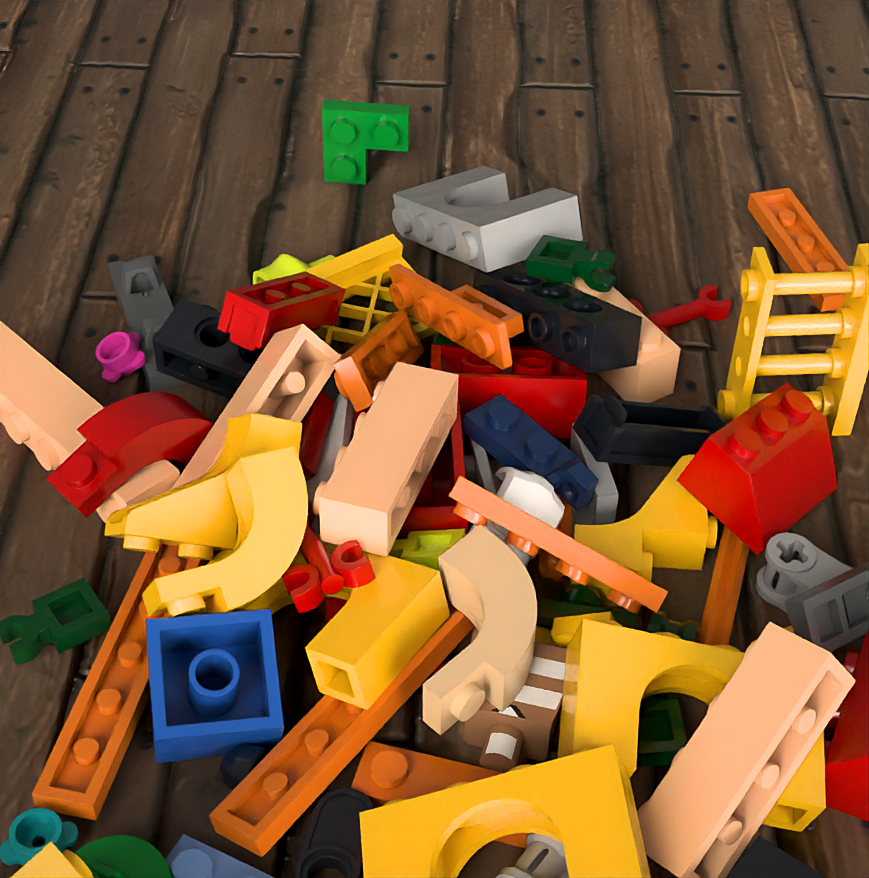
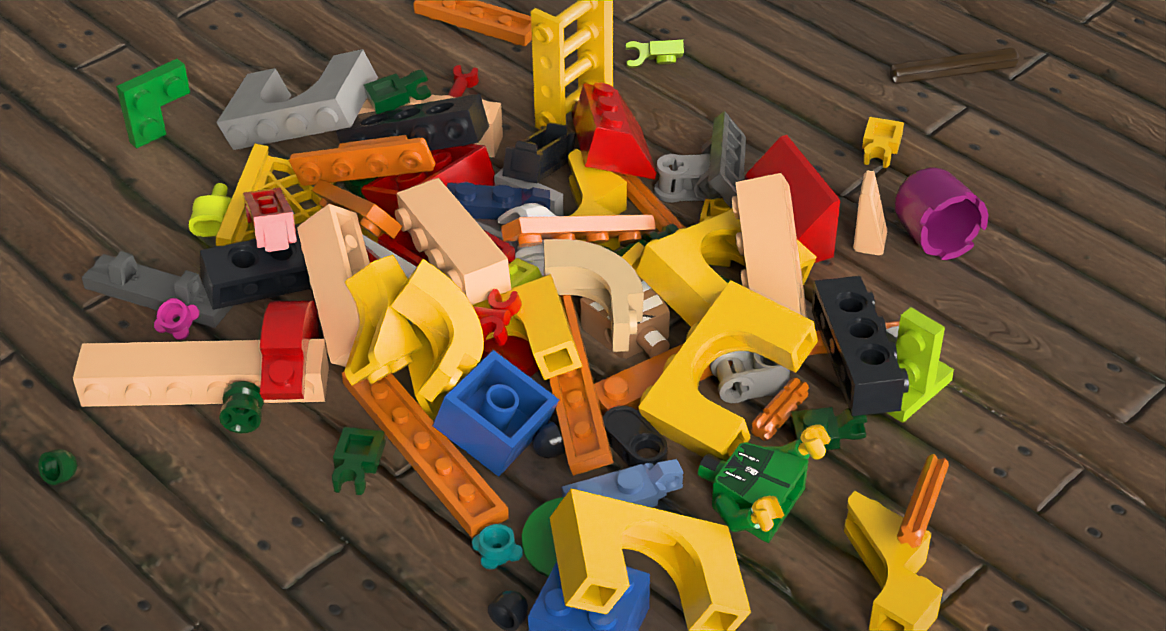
camera: 45 degrees left, 0 degrees up
none -> dark green wheel [219,381,264,433]

